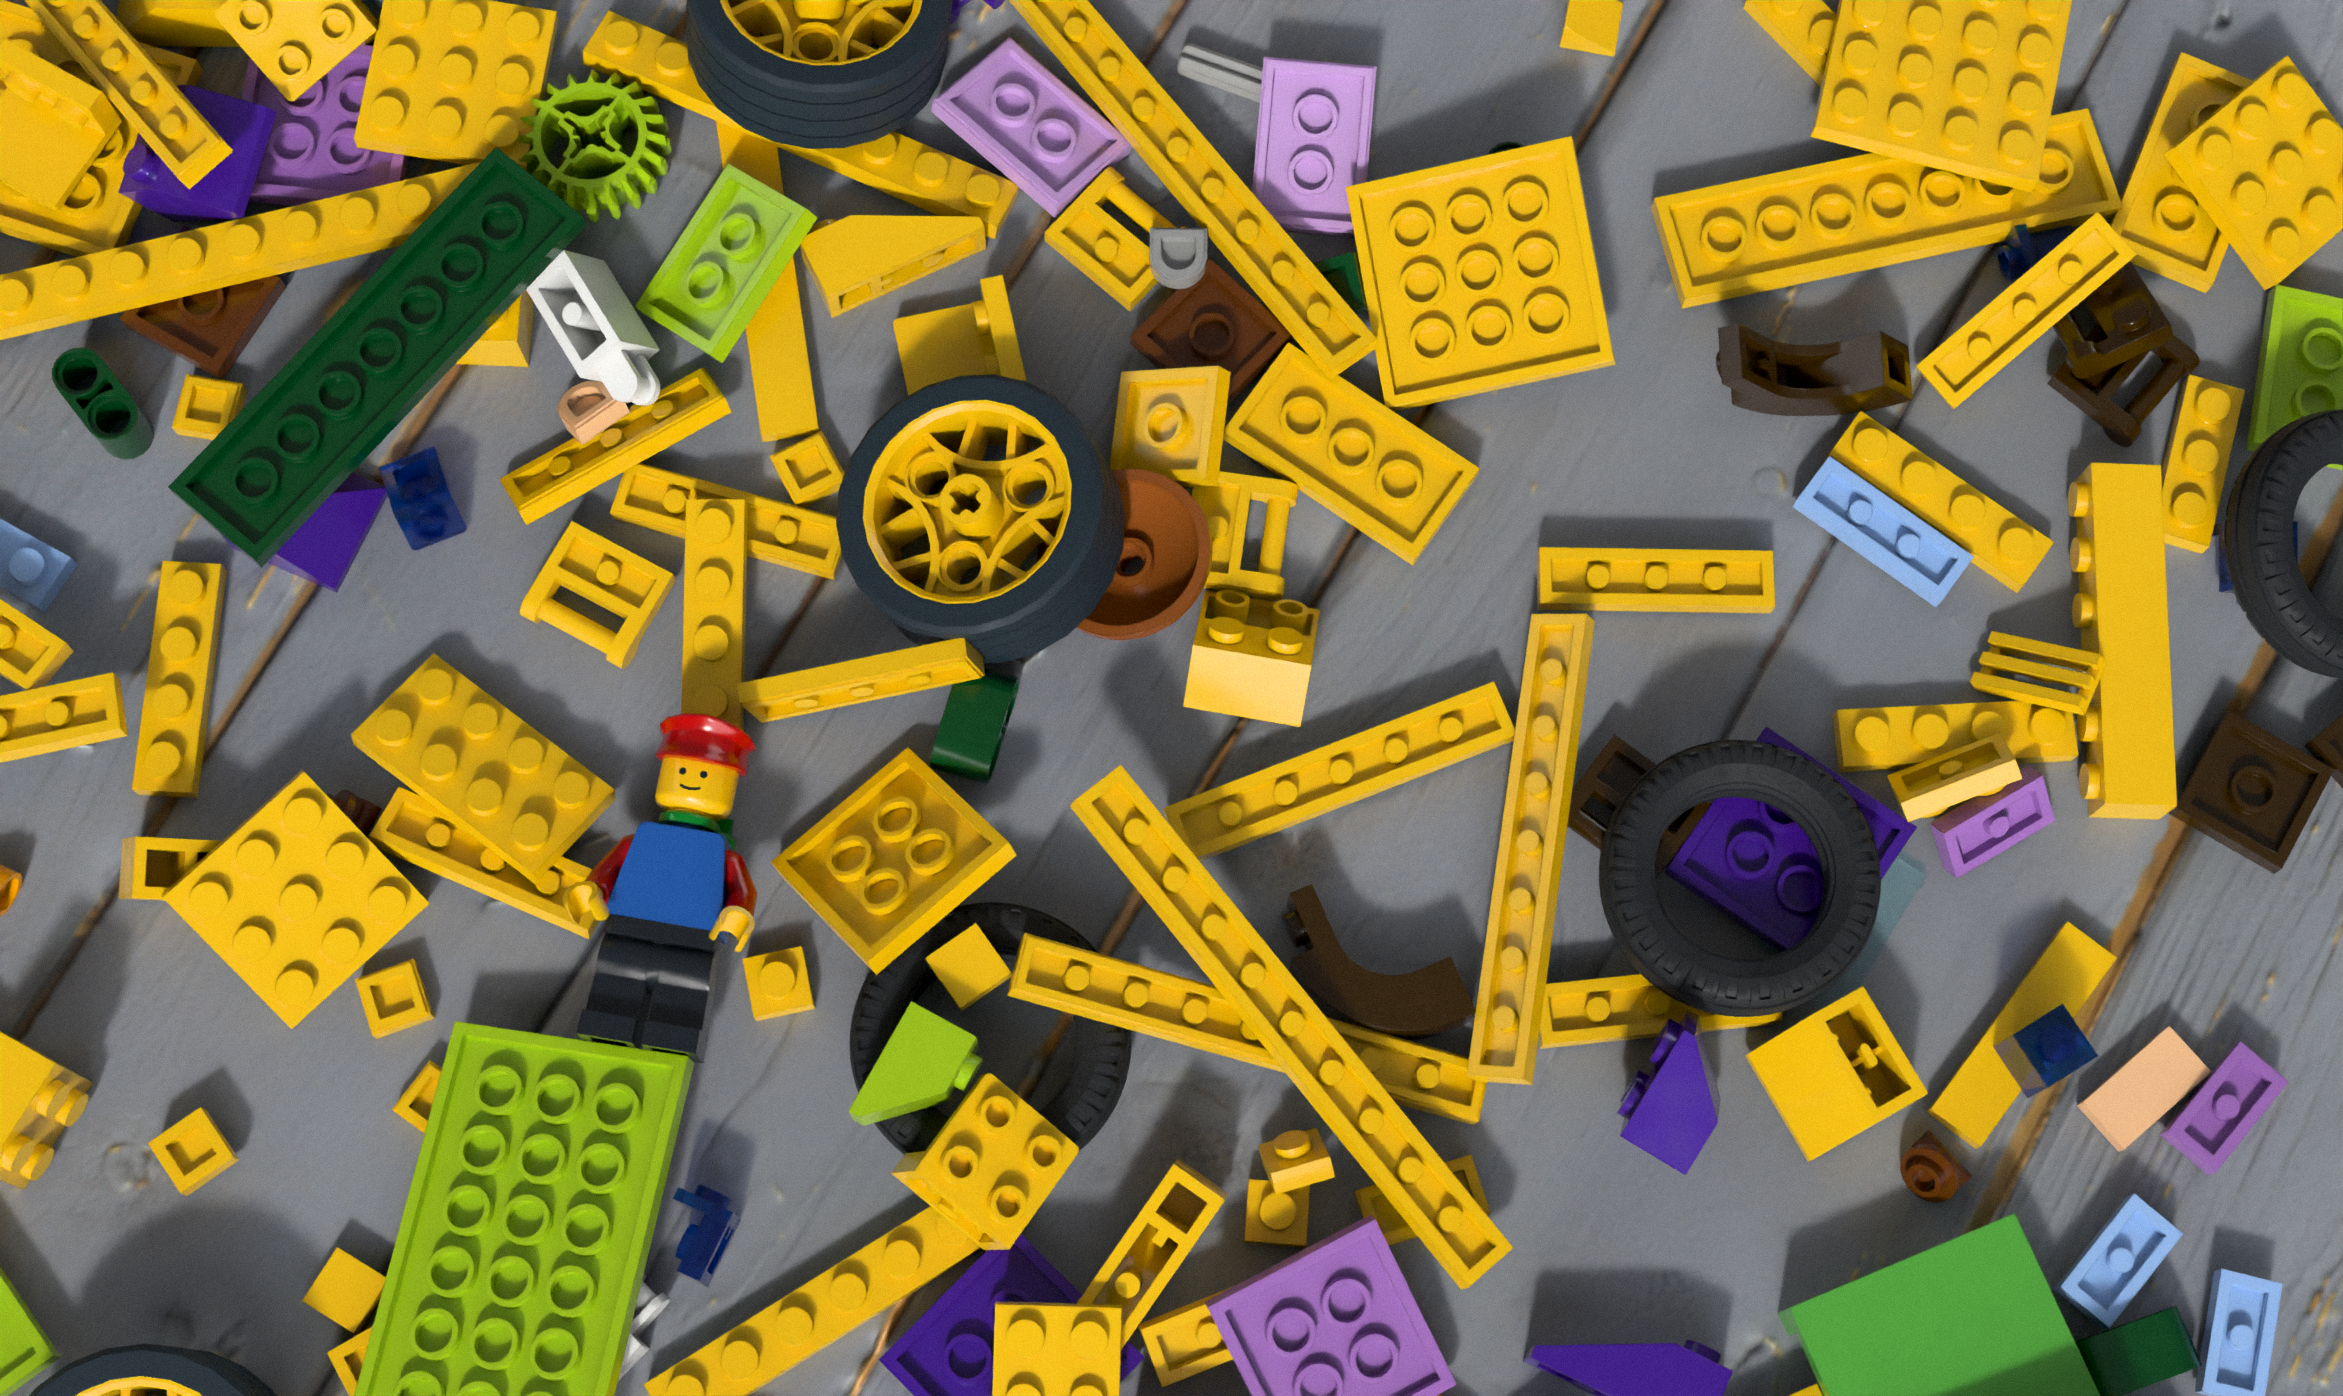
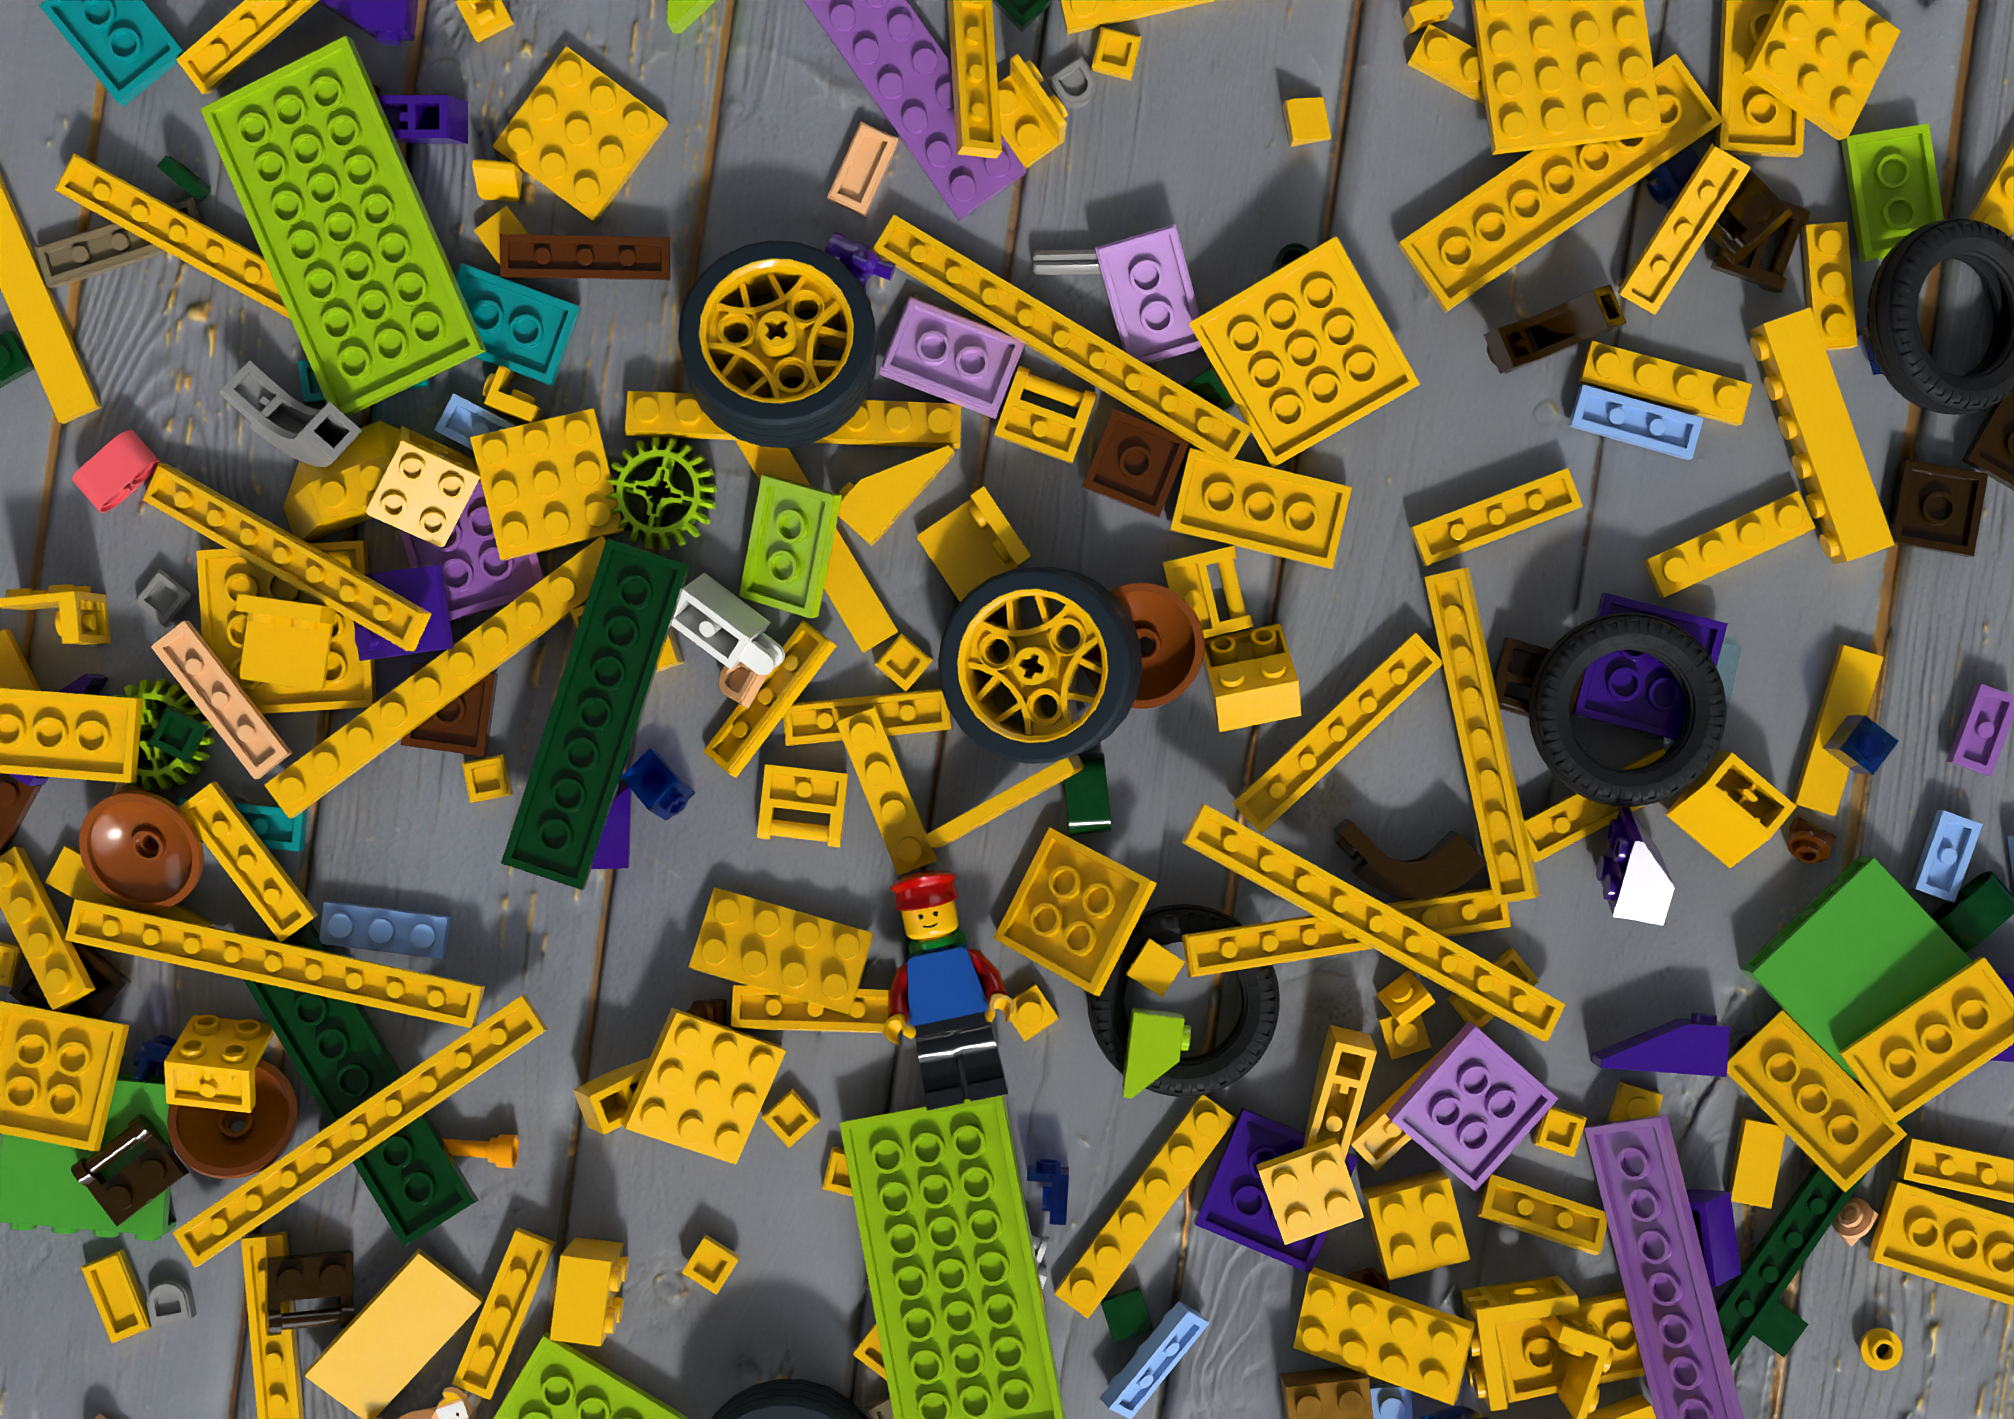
camera: 20 degrees left, 15 degrees up
dark green beam [52,347,154,460] -> none
yellow plate [132,561,227,798] -> none
yellow tile [302,1247,386,1335] -> none
yellow bracket [891,1073,1079,1250] -> none
yellow plate [1109,366,1231,487] -> none
light grey tile [1149,228,1207,289] -> none
yellow plate [1887,732,2022,822] -> none
medium lavender plate [1930,765,2055,879] -> none
yellow tile [1970,631,2106,715] -> none
light nougat tile [2077,1026,2211,1152] -> none

